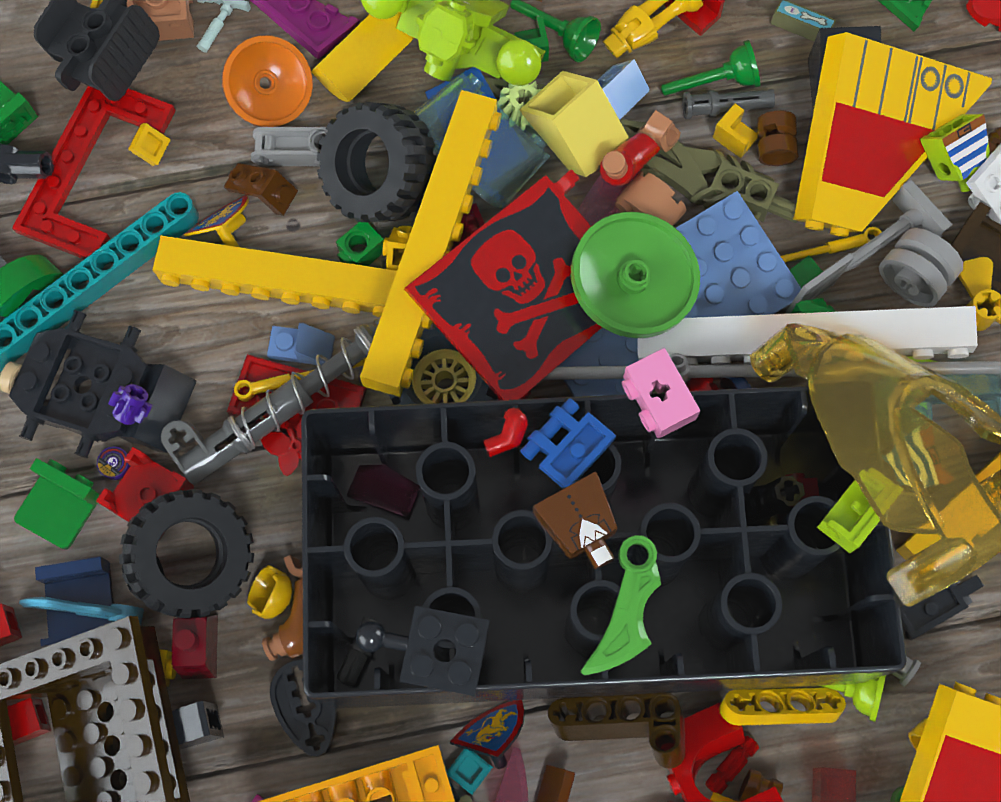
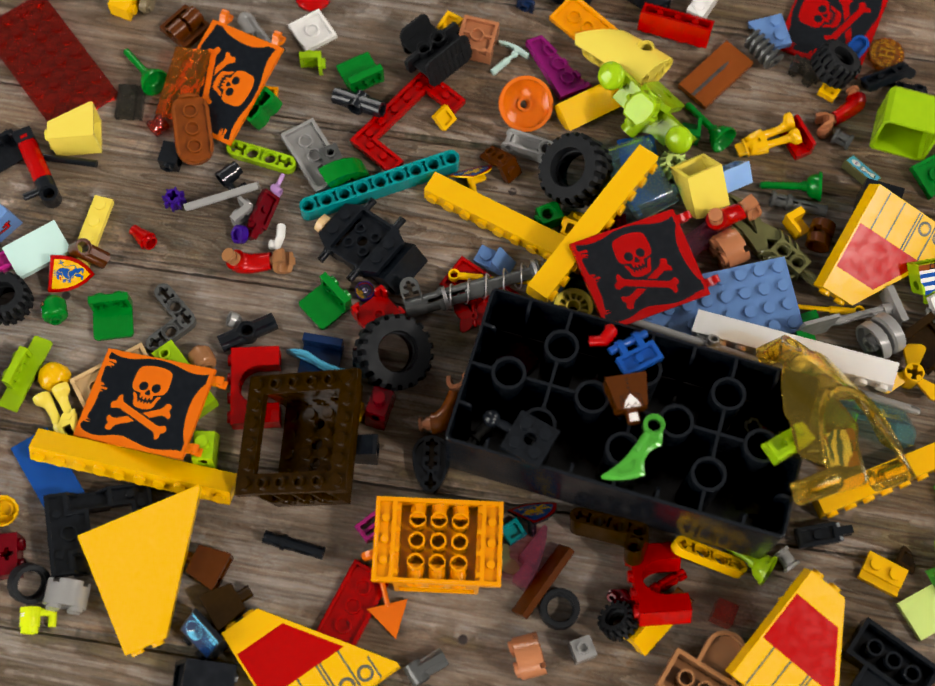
camera: 15 degrees right, 5 degrees down
dark purple gear [108,384,153,425] -> none
yellow hair [247,565,293,619] -> none
bright green dish [571,212,700,338] -> none
bright pink brick [621,348,700,439] -> none

